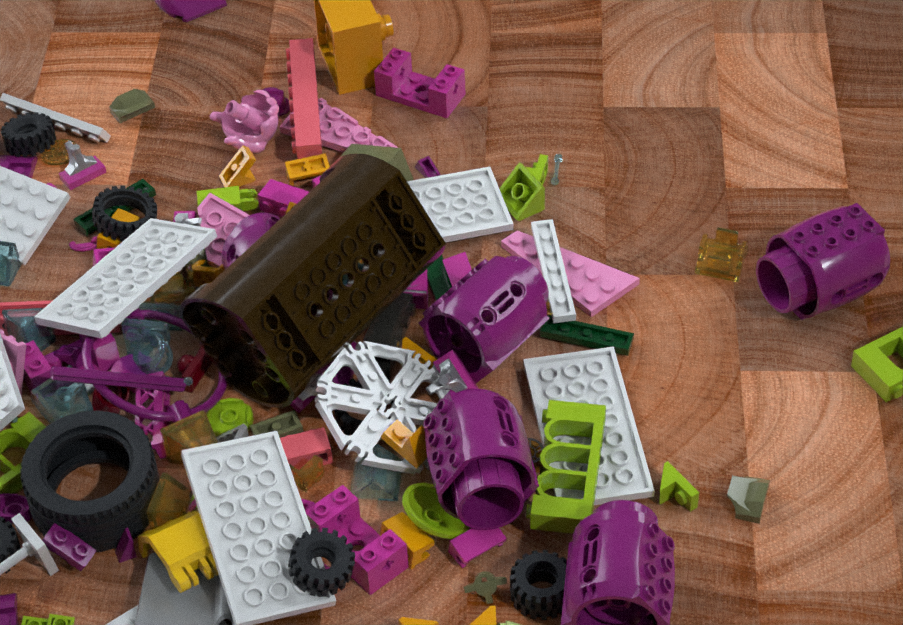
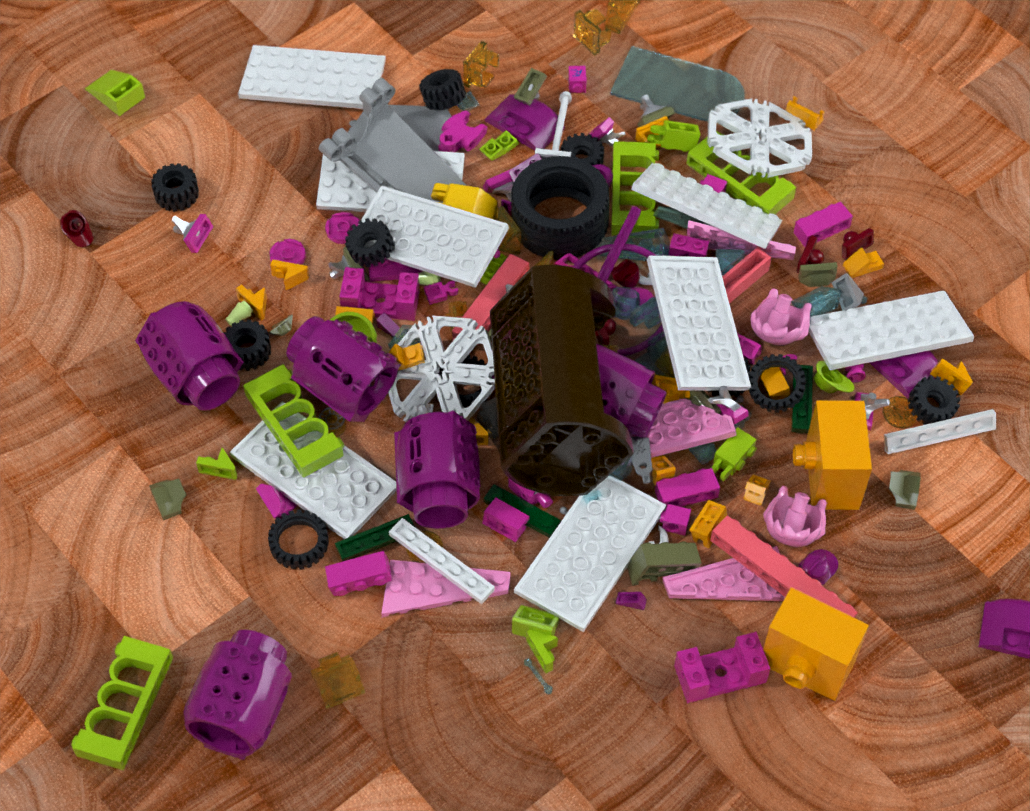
camera: 135 degrees right, 10 degrees up
none -> dark pink slope [256,483,297,519]
none -> black tyre [268,510,328,570]
none -> dark pink brick [325,551,392,596]
none -> piece [329,246,370,282]
none -> magenta piece [376,312,403,339]
none -> dark pink piece [483,168,514,202]
none -> bright pink piece [751,288,812,346]
none -> light orange brick [793,400,872,510]
none -> lime piece [814,361,854,393]

